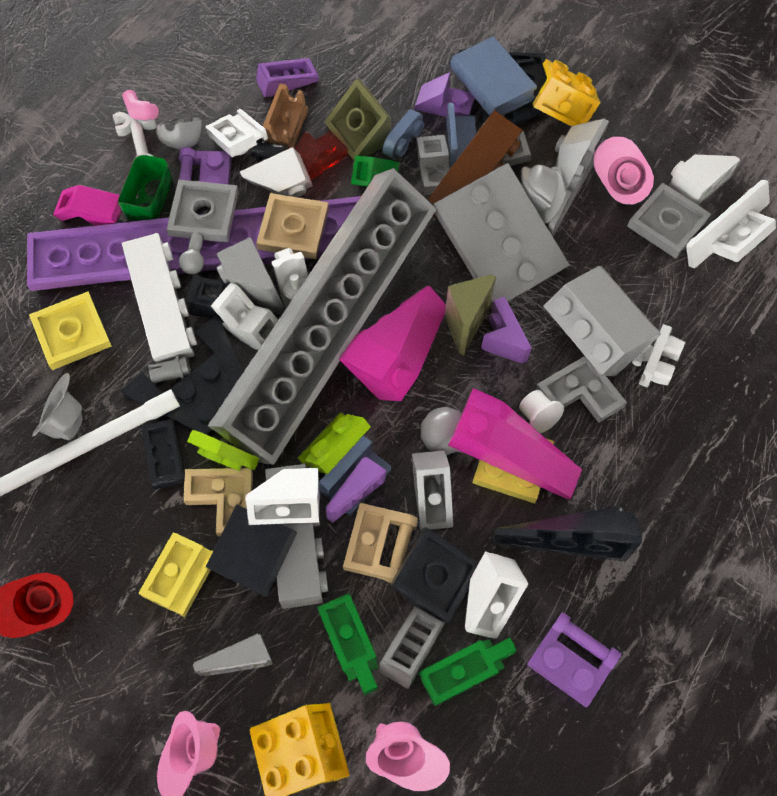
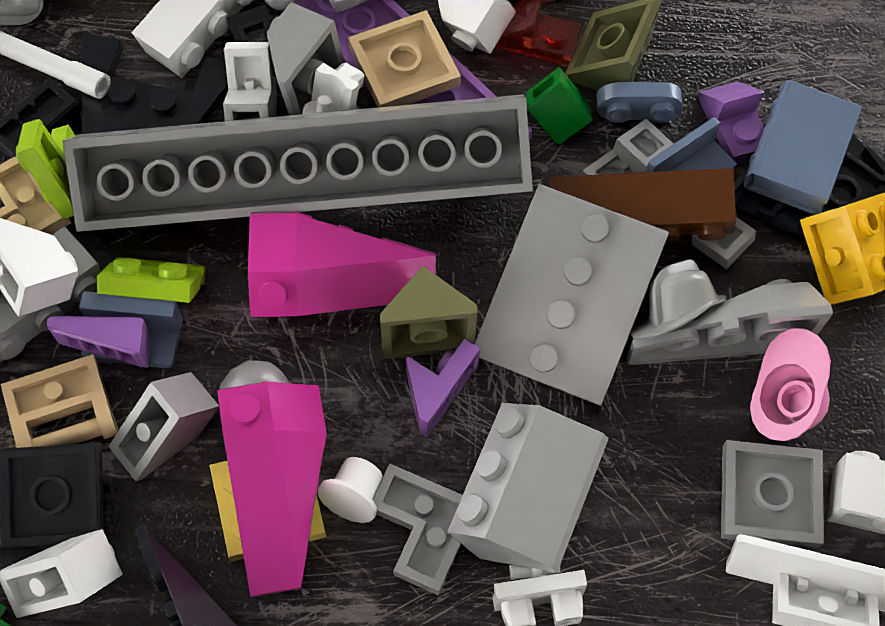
camera: 55 degrees right, 0 degrees up
light grey pin [148,355,191,384] -> none

